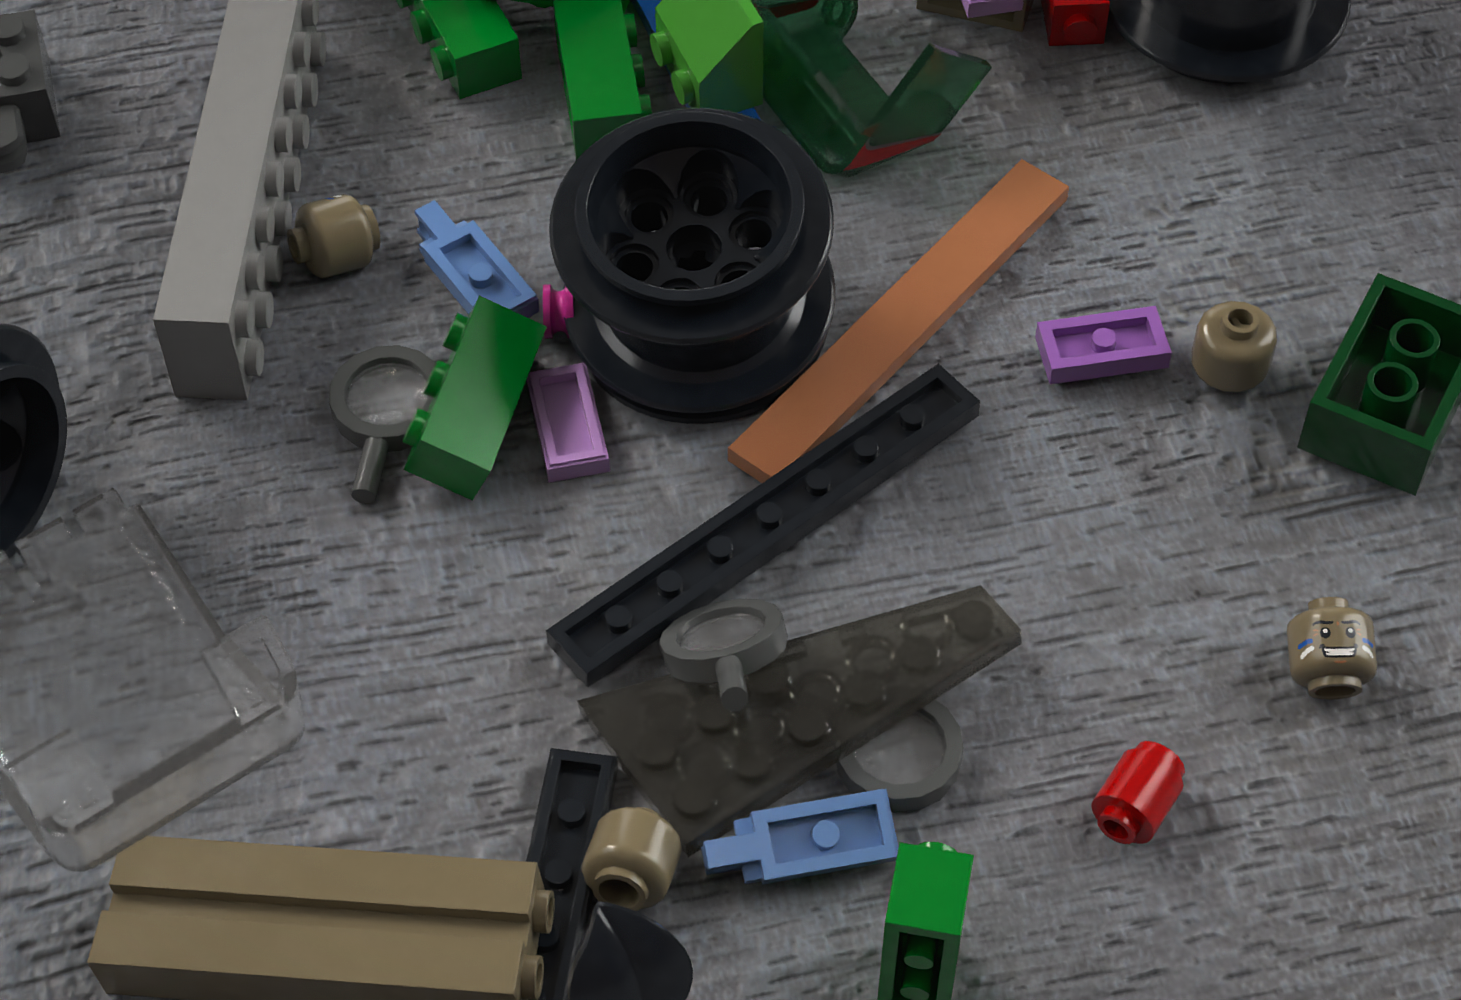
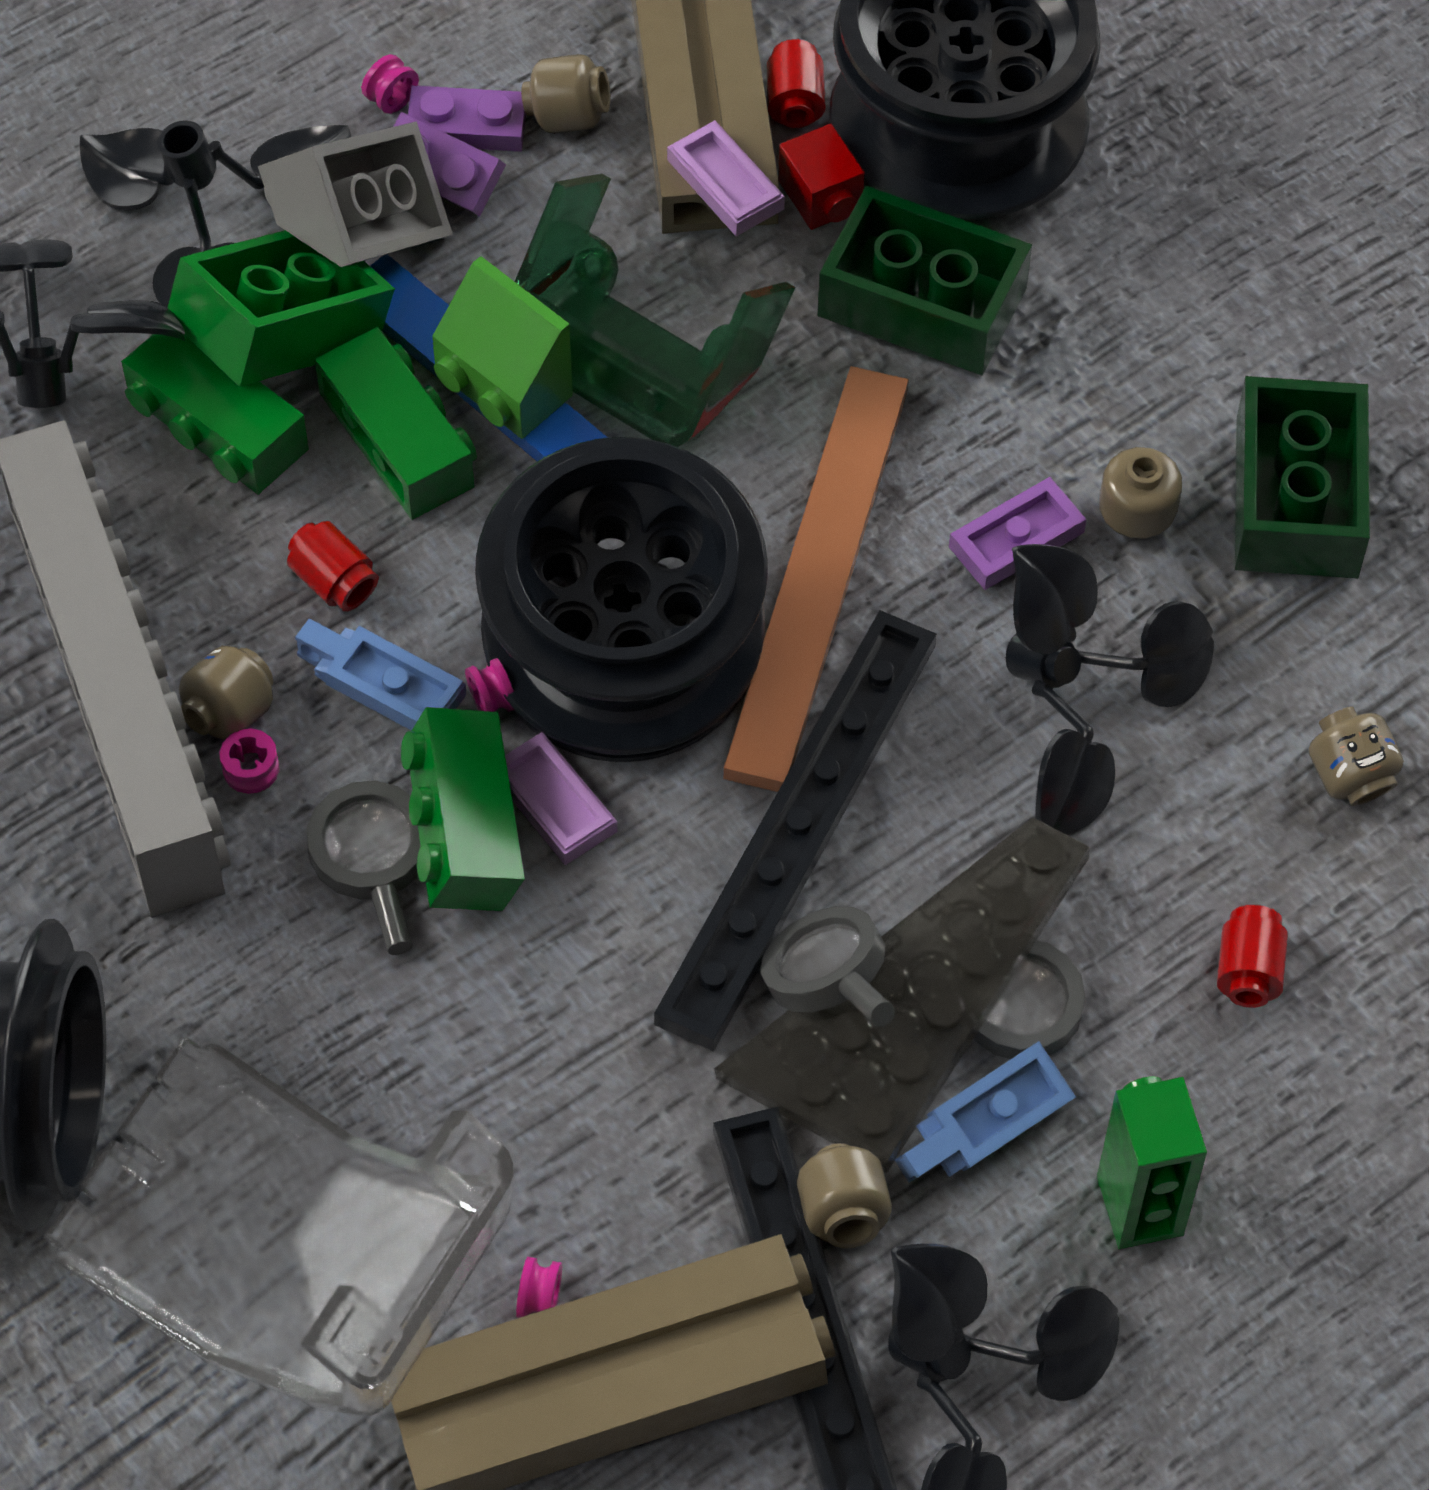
camera: 25 degrees left, 5 degrees up
none -> dark pink bush [219,728,280,794]
none -> red brick [287,521,379,612]
none -> dark pink bush [516,1257,563,1318]
none -> dark green brick [817,186,1032,376]
none -> black plant [1005,544,1214,842]

